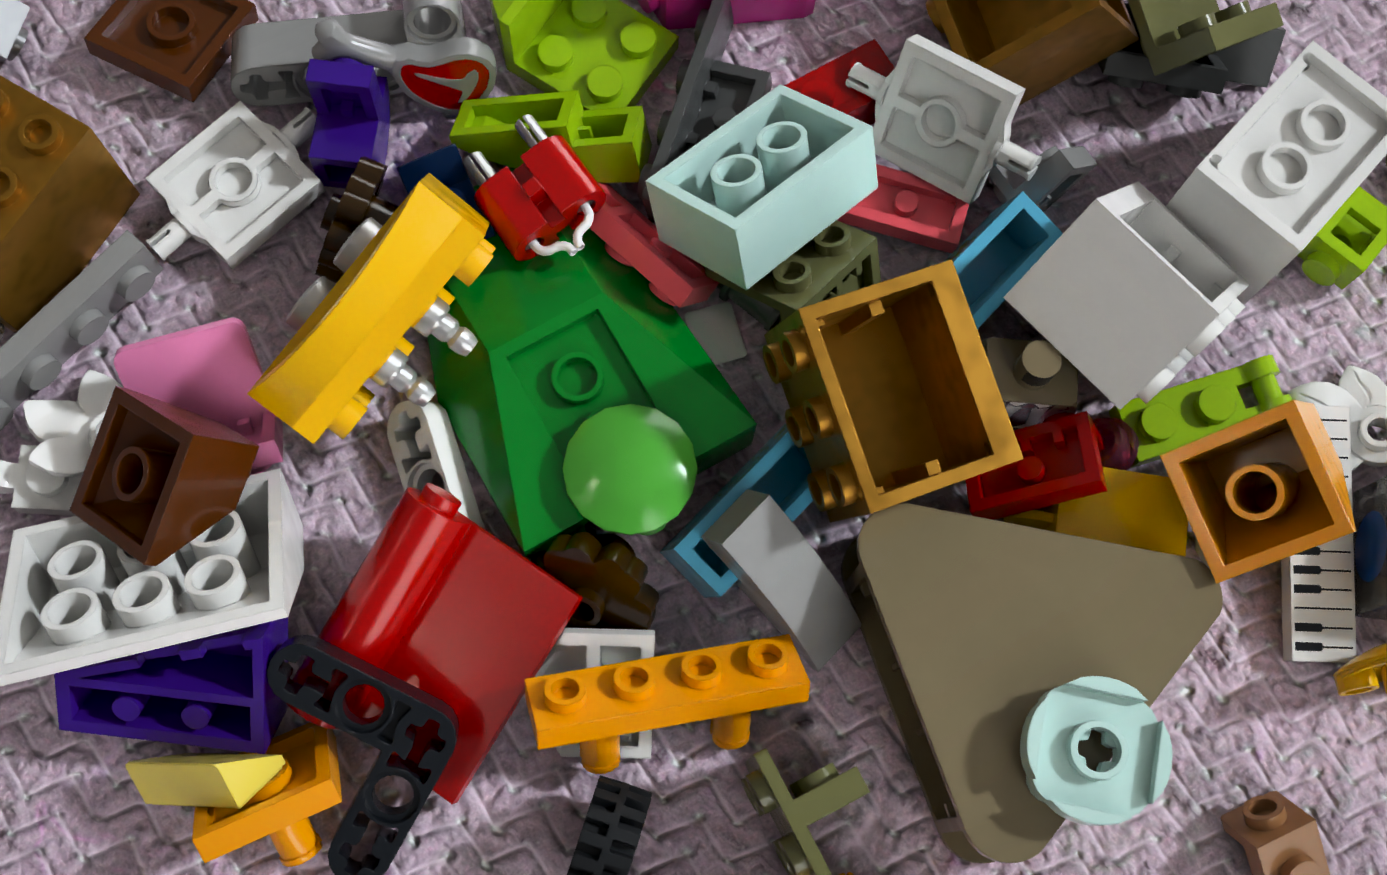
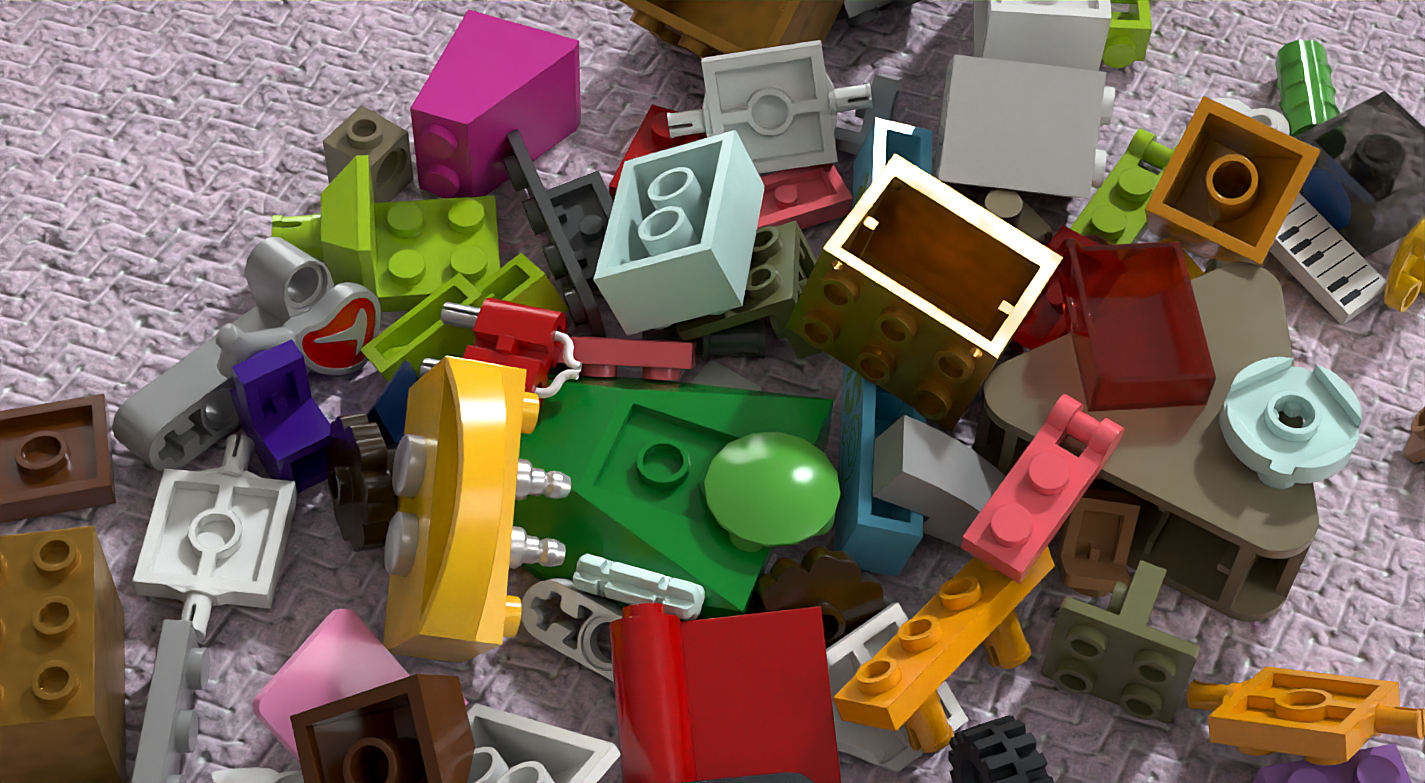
camera: 35 degrees left, 20 degrees down
none -> light aqua axle [573,554,705,621]
none -> coral plate [961,394,1125,584]
none -> medium nougat bracket [1055,488,1141,597]
none -> clear red container [1058,238,1216,412]

